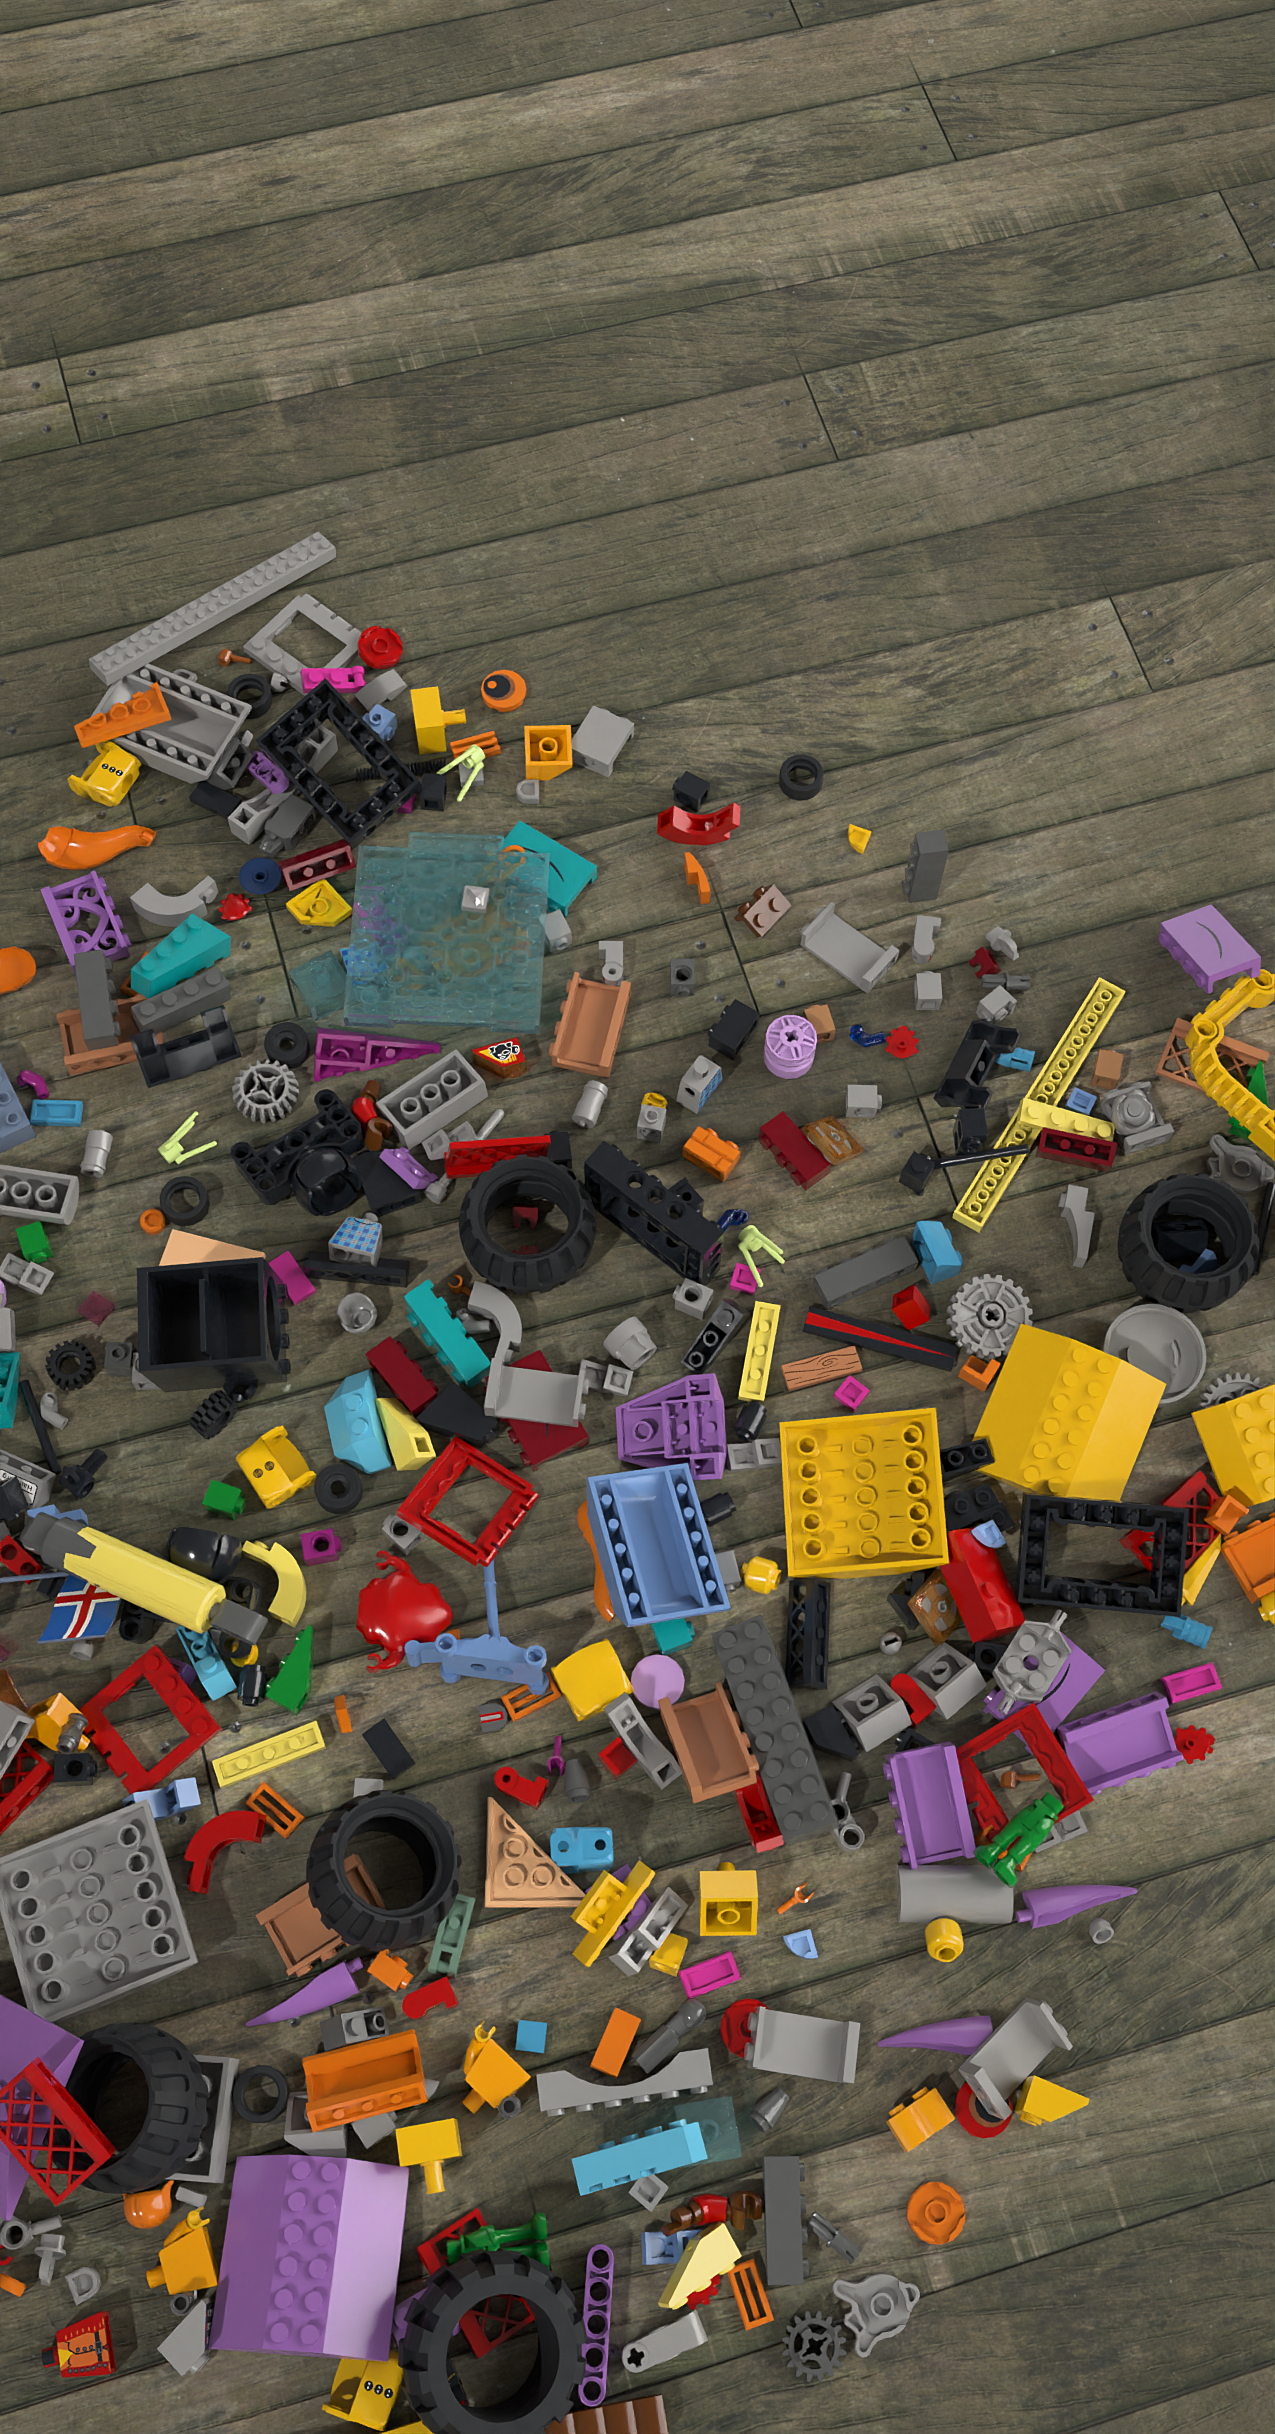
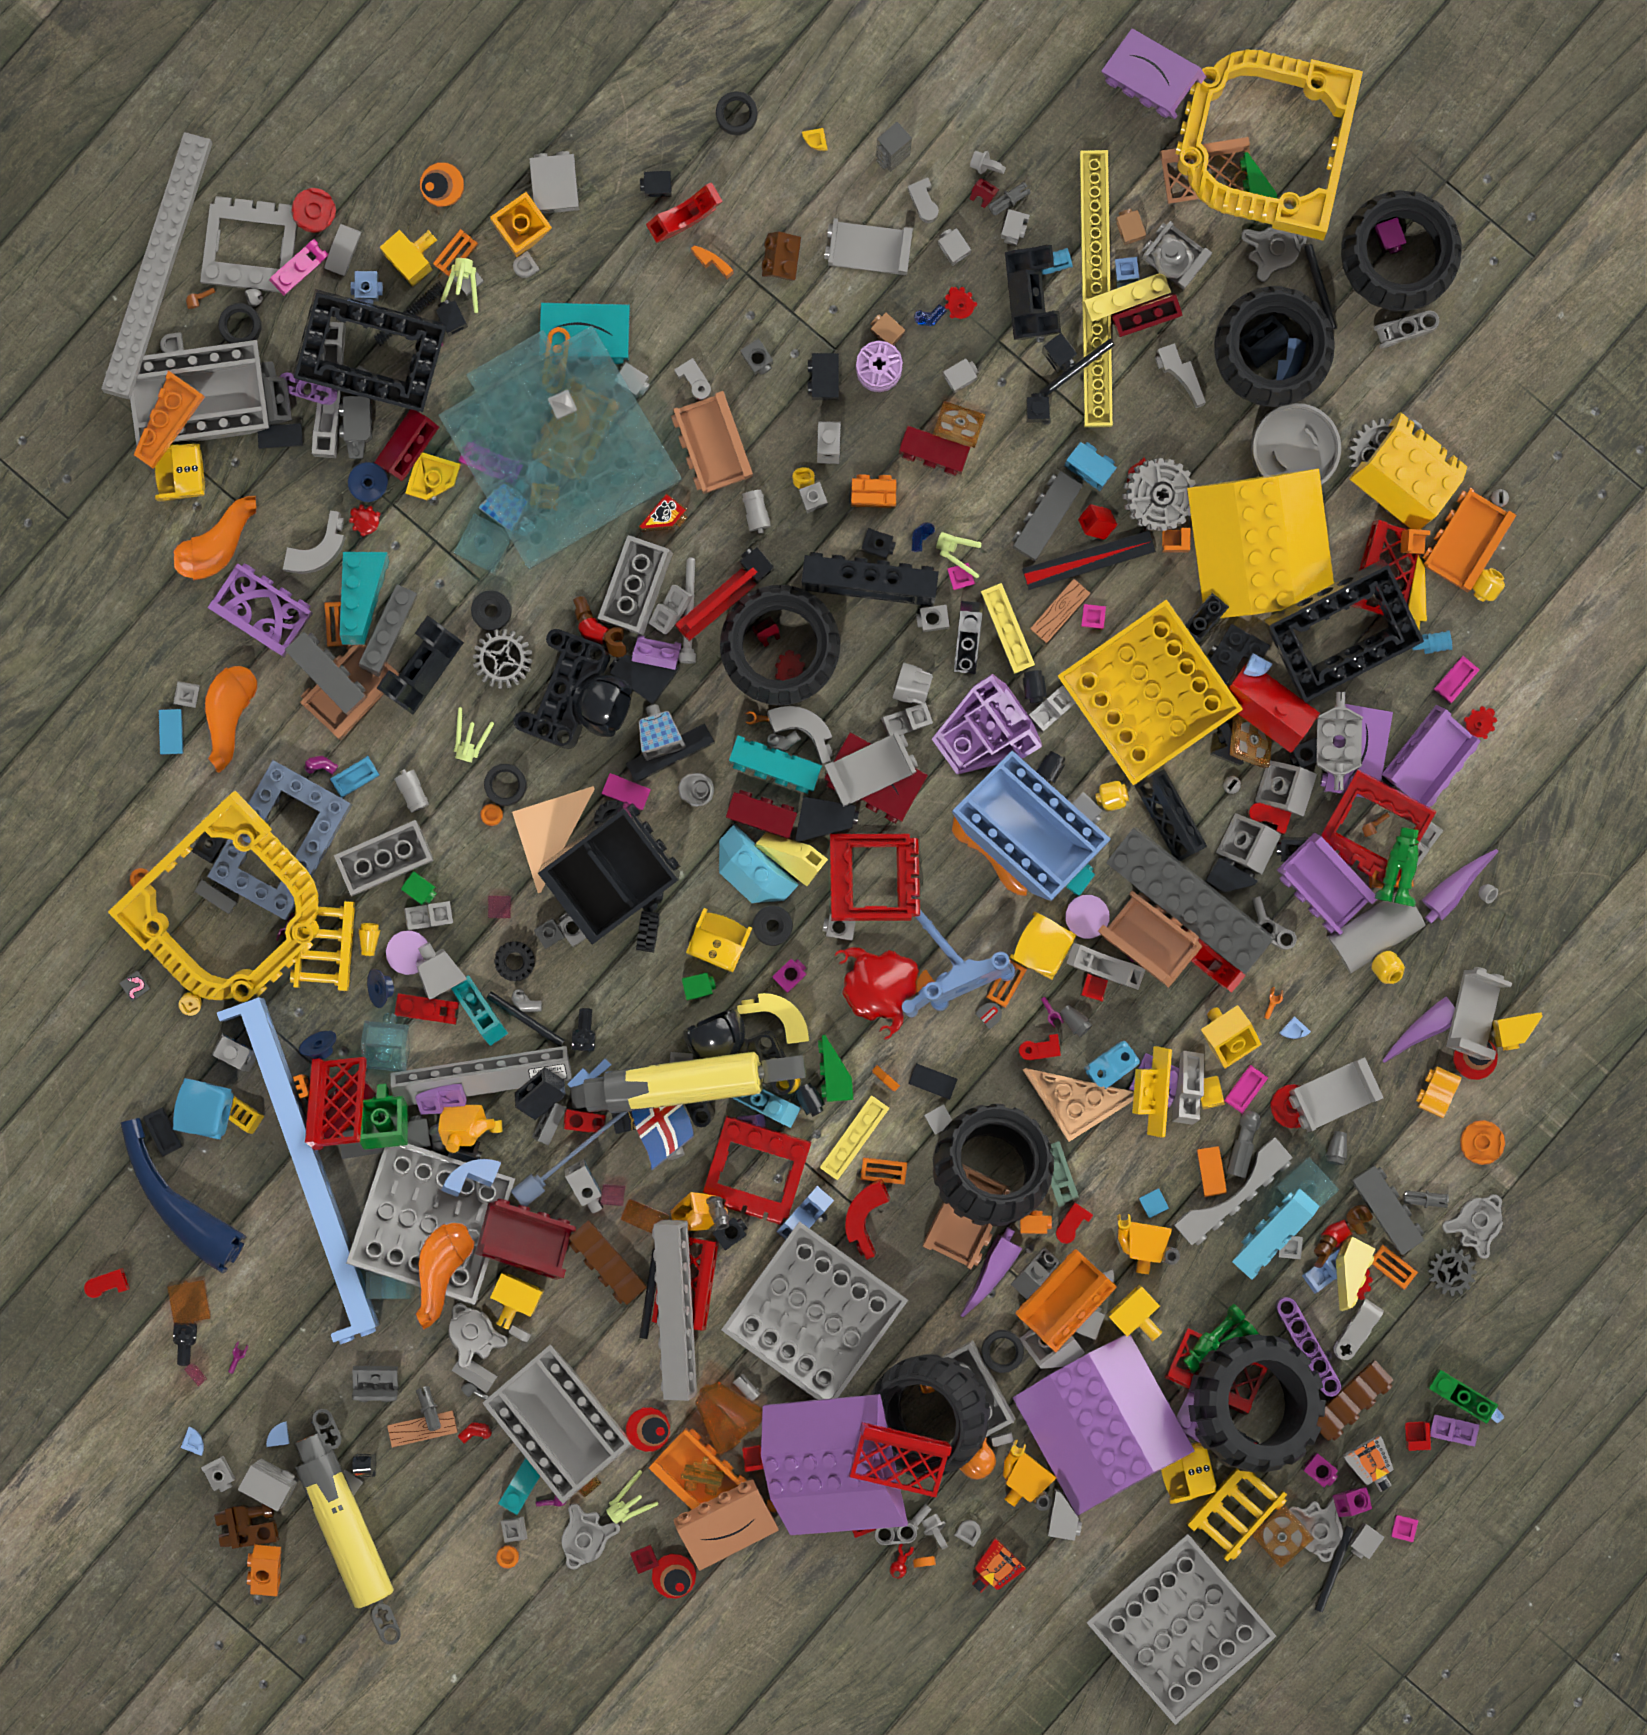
camera: 30 degrees left, 20 degrees up
magenta wedge [314,1027,440,1082] -> none

